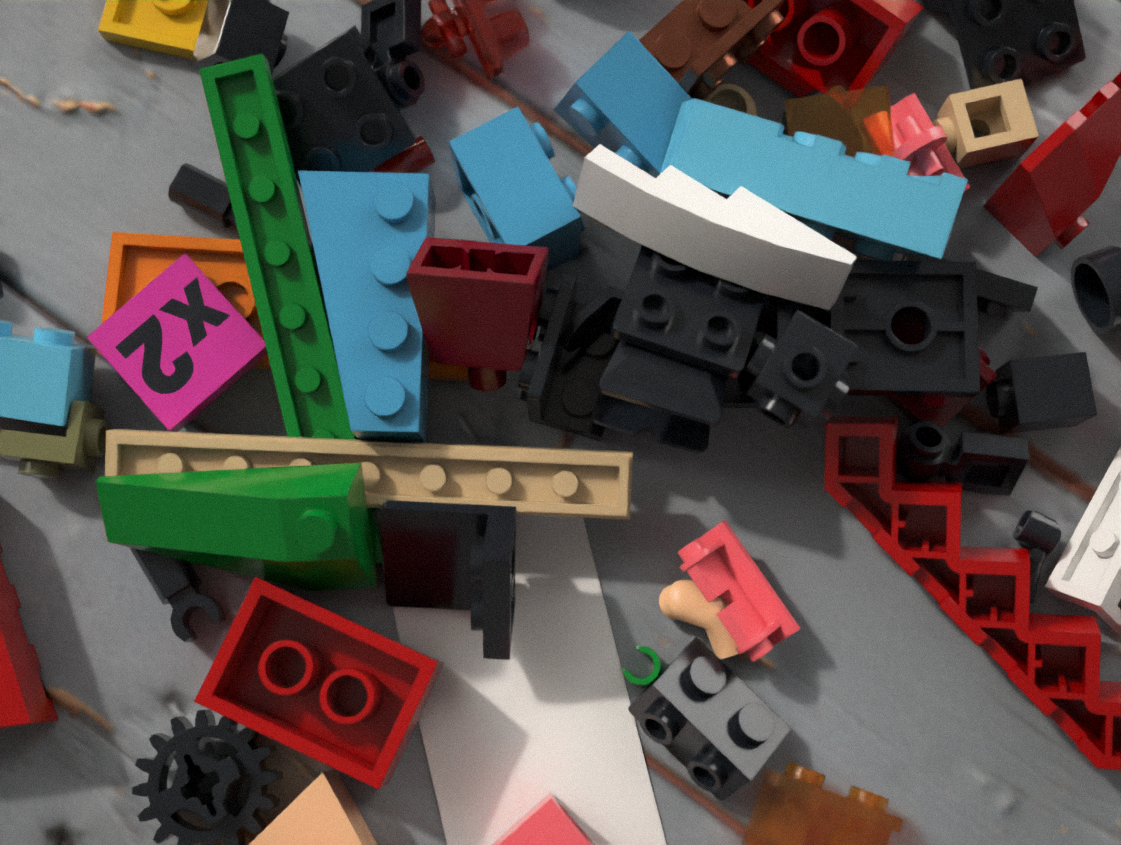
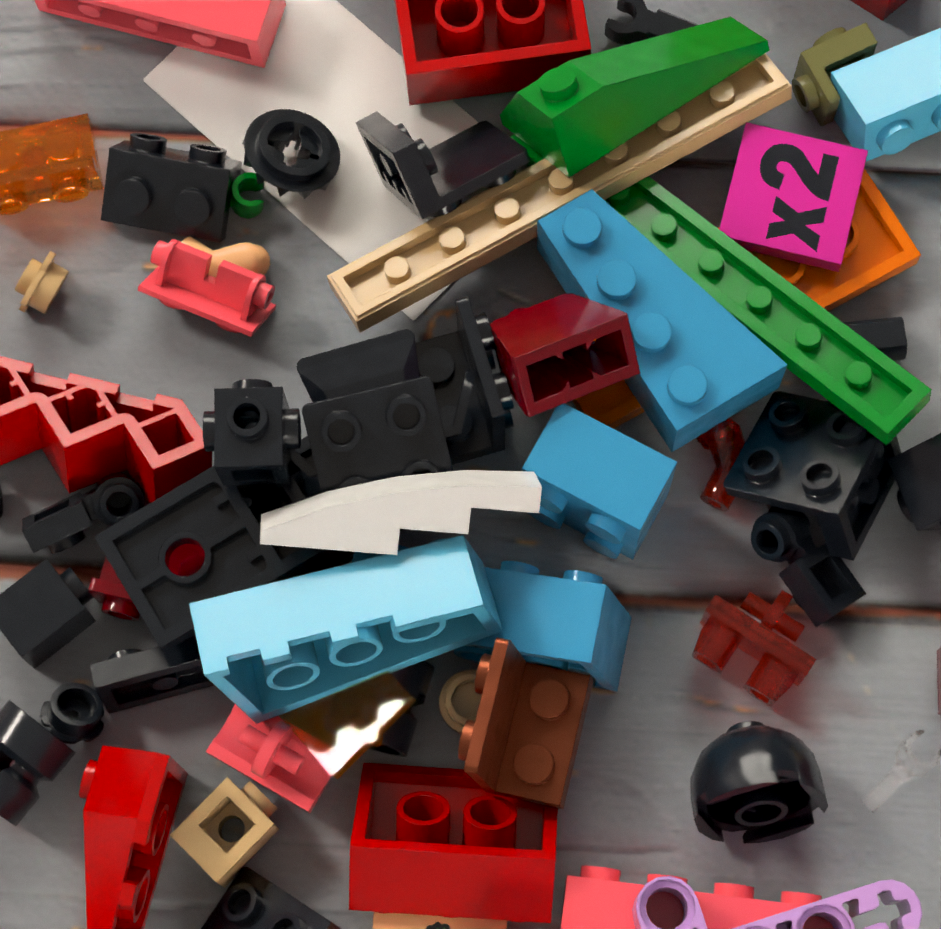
camera: 150 degrees right, 5 degrees down
none -> tan plate [15,251,69,314]
none -> black plate [40,683,105,744]
none -> black gear [242,109,340,199]

